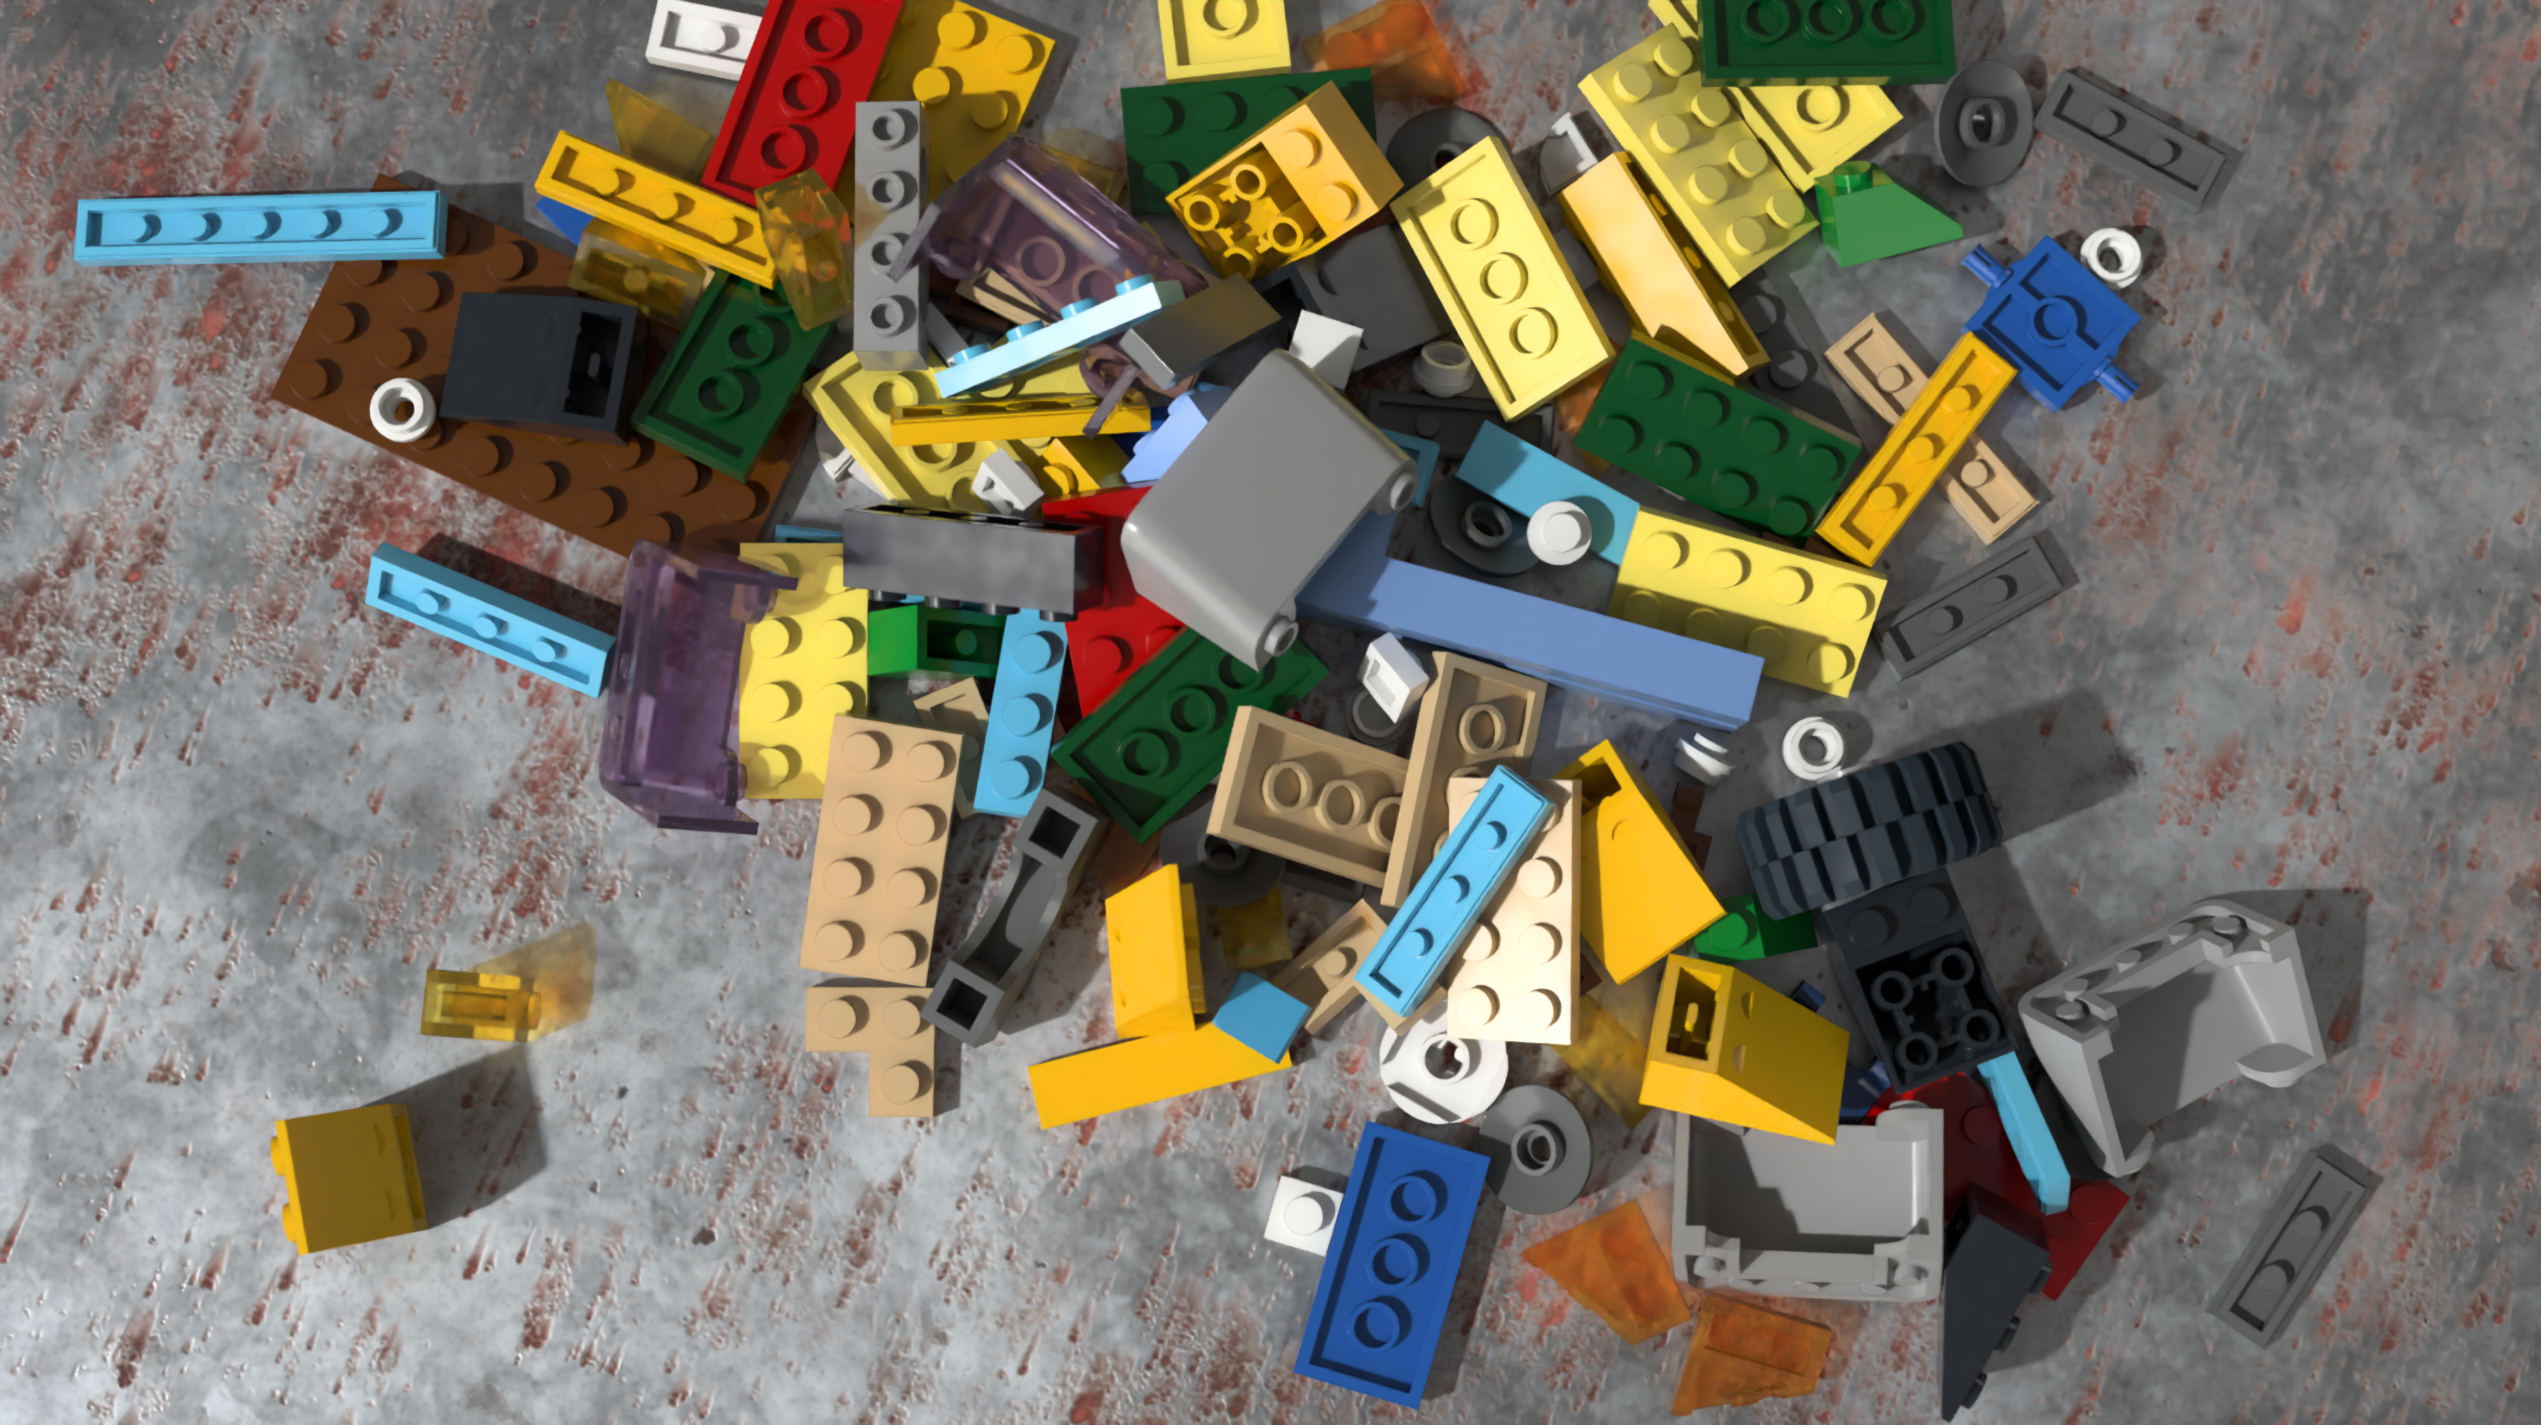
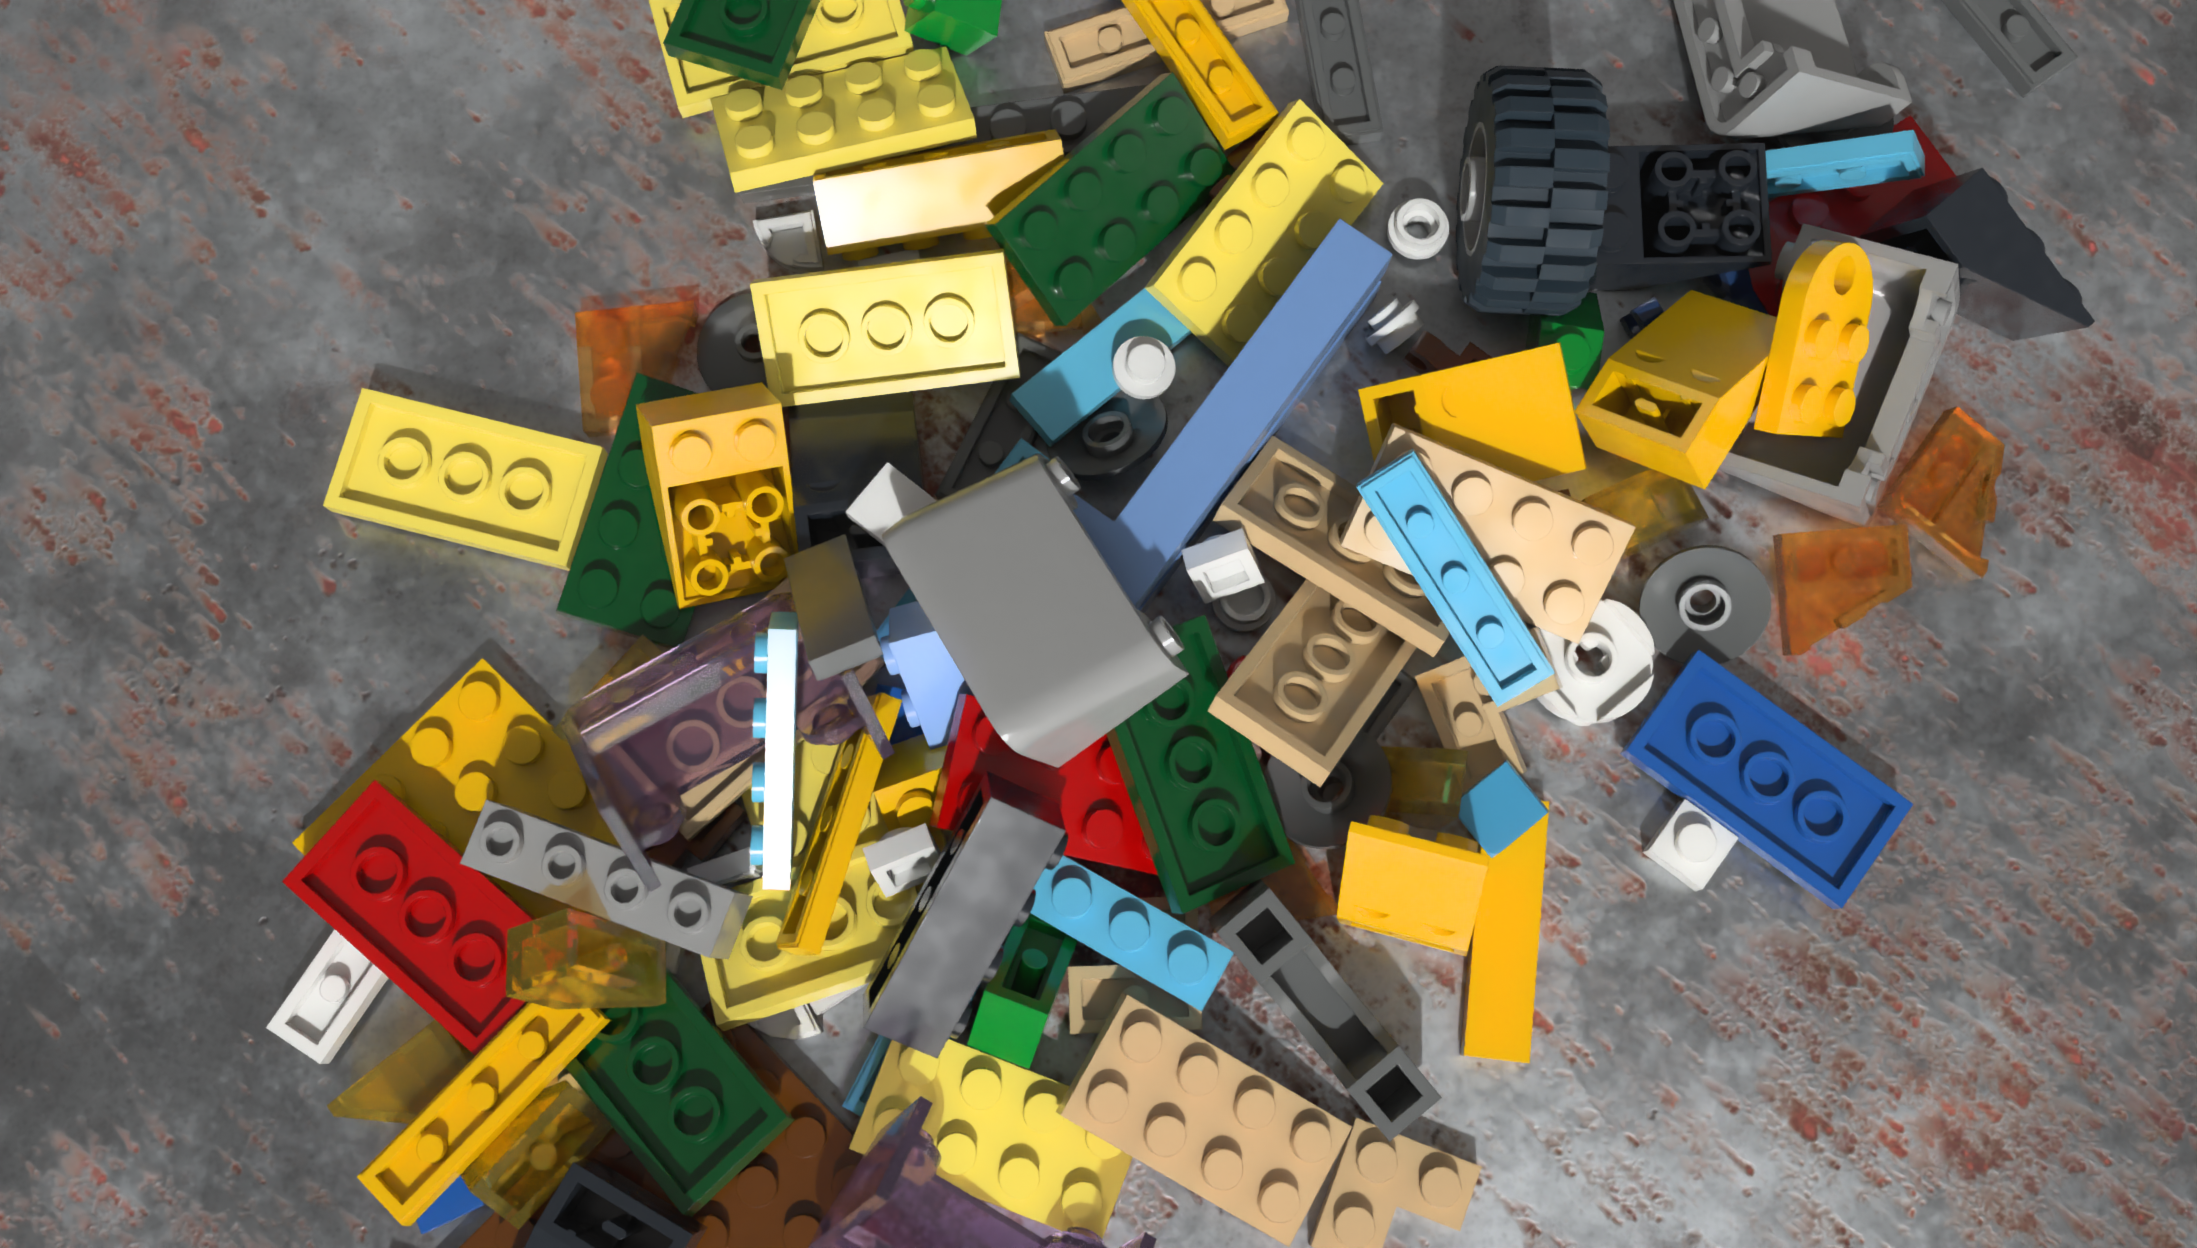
camera: 70 degrees left, 5 degrees down
white plate [1412,341,1476,397] -> none
none -> yellow plate [1754,240,1873,438]

